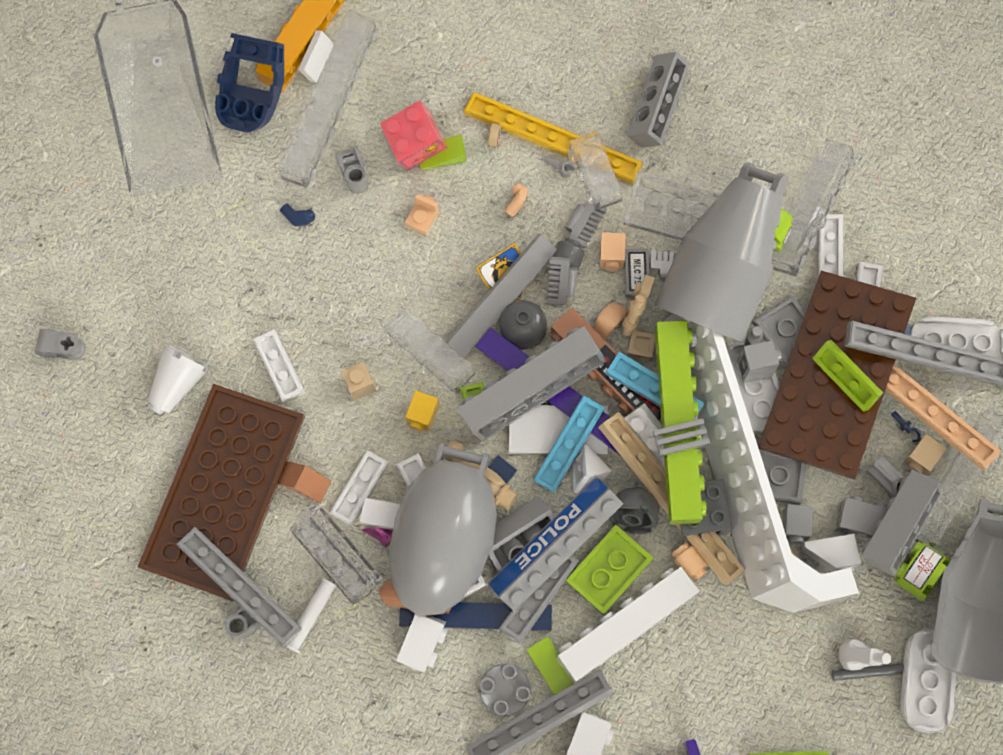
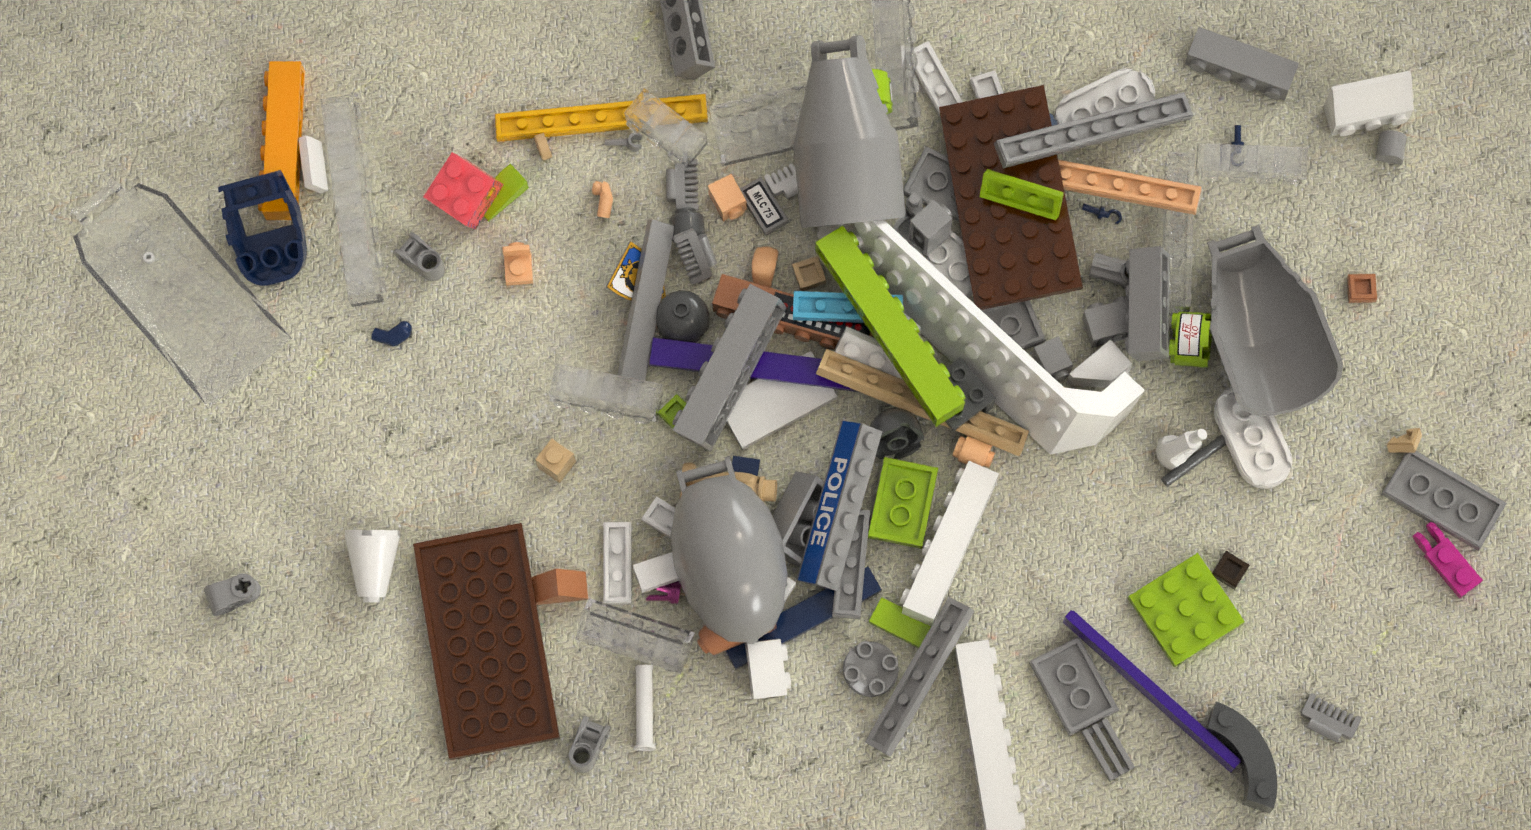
camera: 30 degrees left, 0 degrees up
light grey tile [176,527,302,648] -> none
white tile [253,329,305,404] -> none
yellow brick [405,390,440,432] -> none
medium azure tile [533,395,605,493] -> none
white slope [572,444,611,494] -> none
tan plate [622,274,654,336] -> none
light grey tile [653,418,710,457] -> none
tan brick [904,434,947,475] -> none

